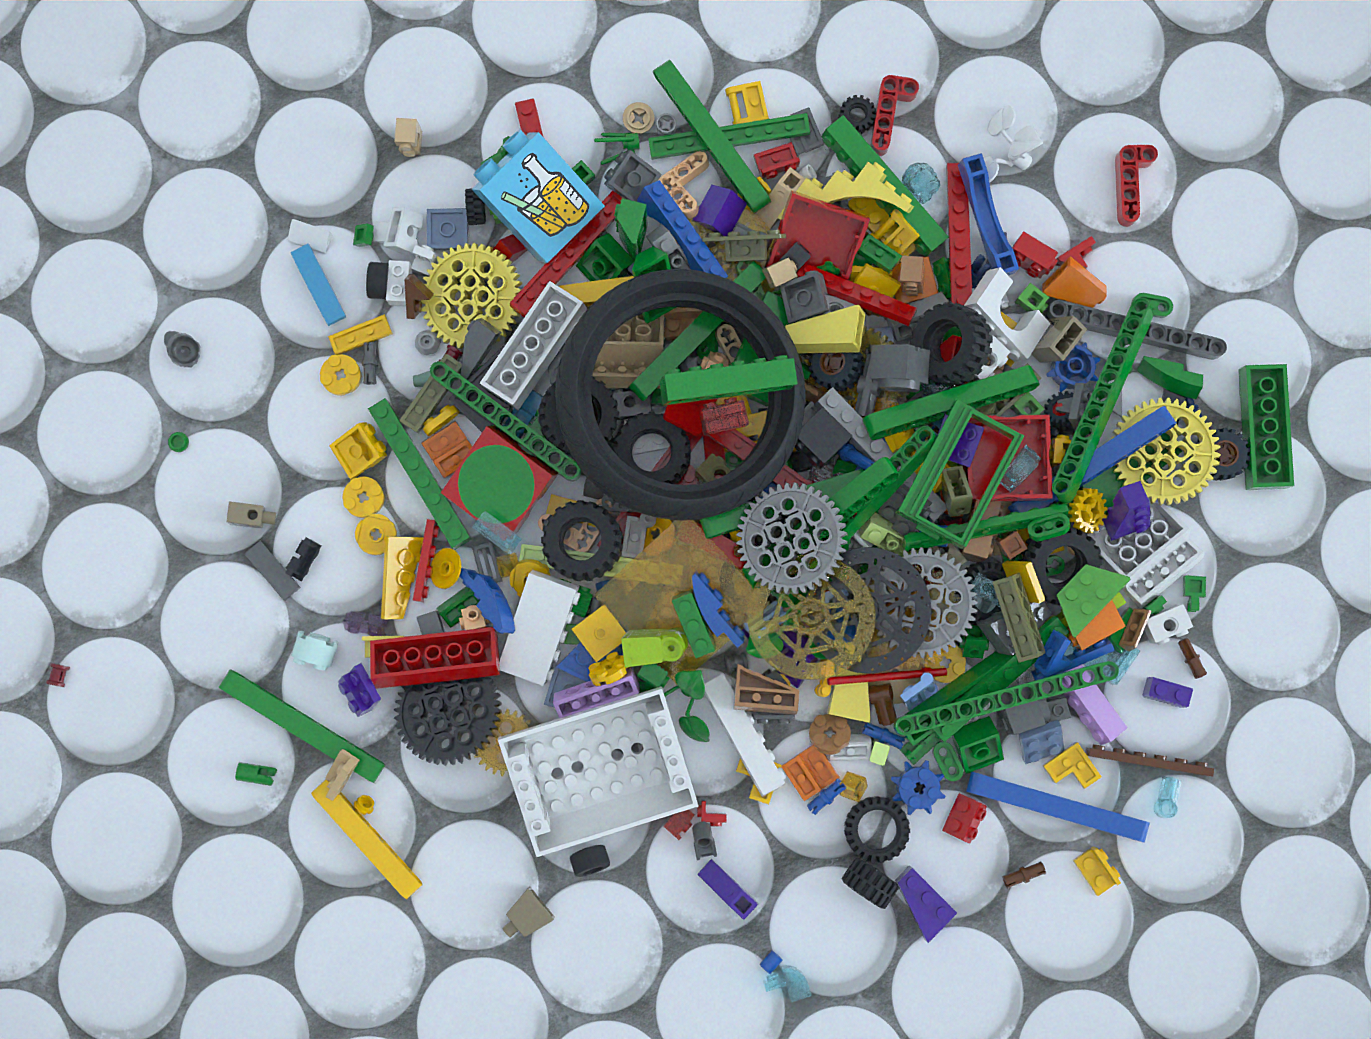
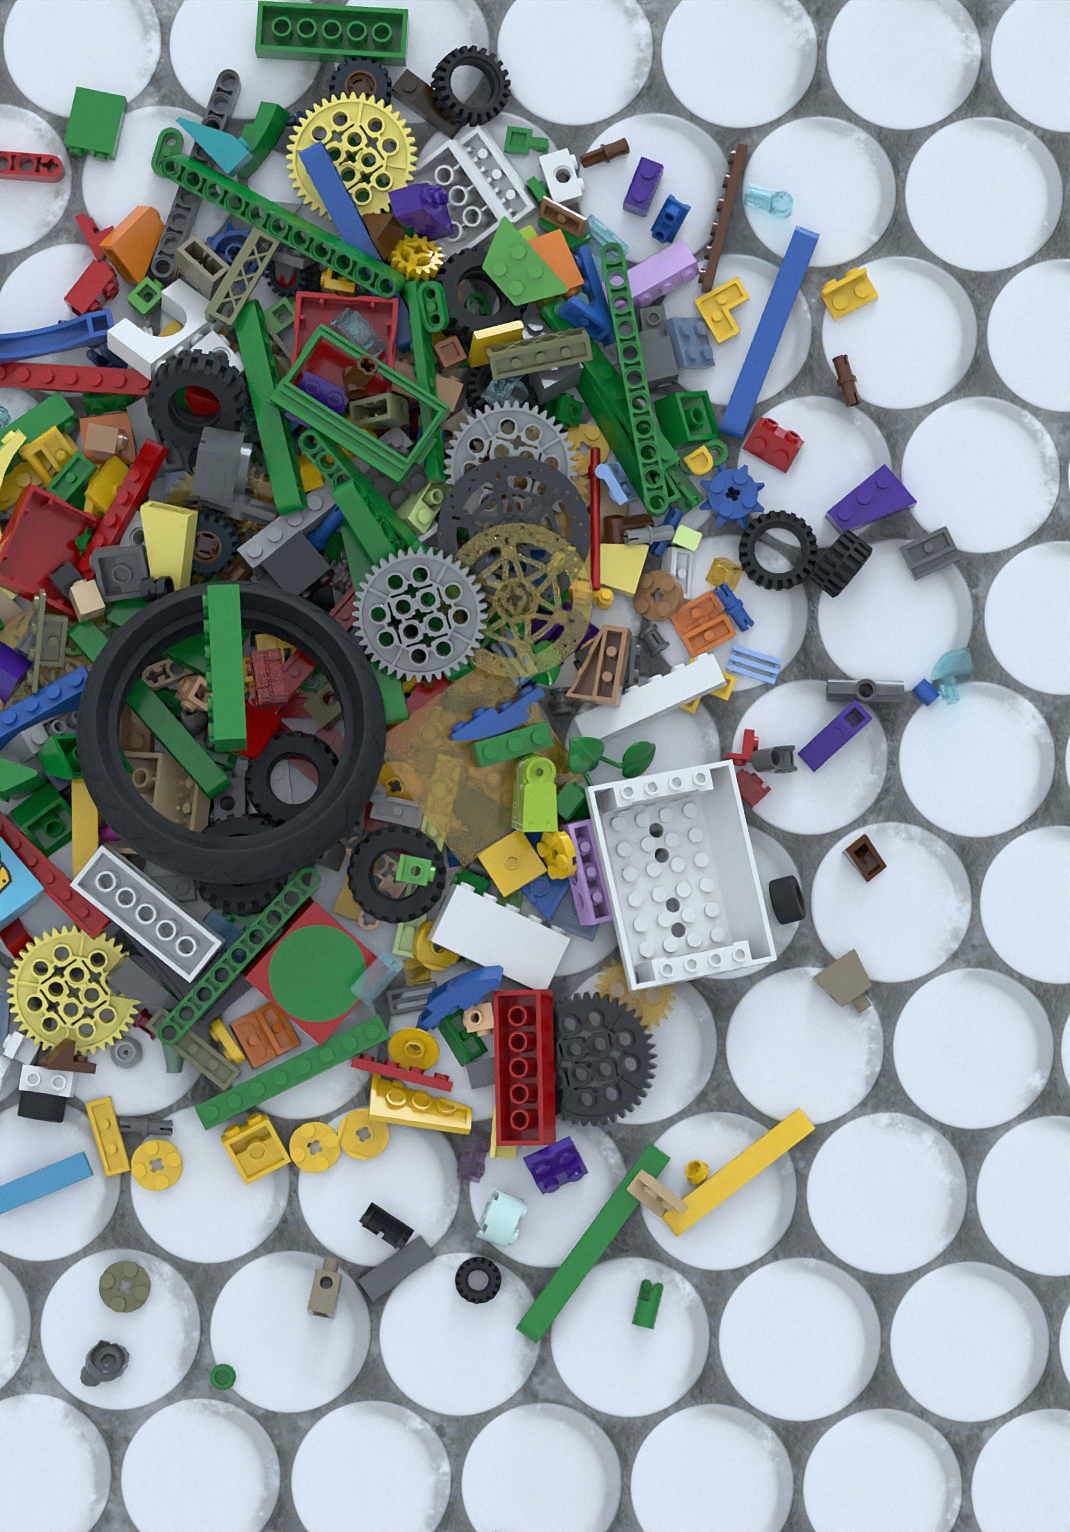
camera: 85 degrees left, 0 degrees up
none -> green brick [64,86,128,162]
none -> olive plate [99,1261,151,1313]
none -> black wheel [140,576,175,603]
none -> teal slope [176,117,254,177]
none -> olive fence [204,227,281,328]
none -> reddish brown piece [341,355,379,399]
none -> reddish brown slope [362,213,405,260]
none -> dark brown slope [392,69,463,140]
none -> bright green brick [395,854,436,886]
none -> black tyre [431,45,511,127]
none -> black tyre [455,1257,501,1304]
none -> light grey axle [623,525,675,546]
none -> dark grey bush [637,624,670,657]
none -> blue hips [650,194,691,243]
none -> yellow tile [683,445,713,476]
none -> light blue tile [726,645,782,685]
none -> dark grey piece [826,678,904,704]
none -> reddish brown slope [842,834,887,883]
none -> dark grey plate [899,526,962,581]

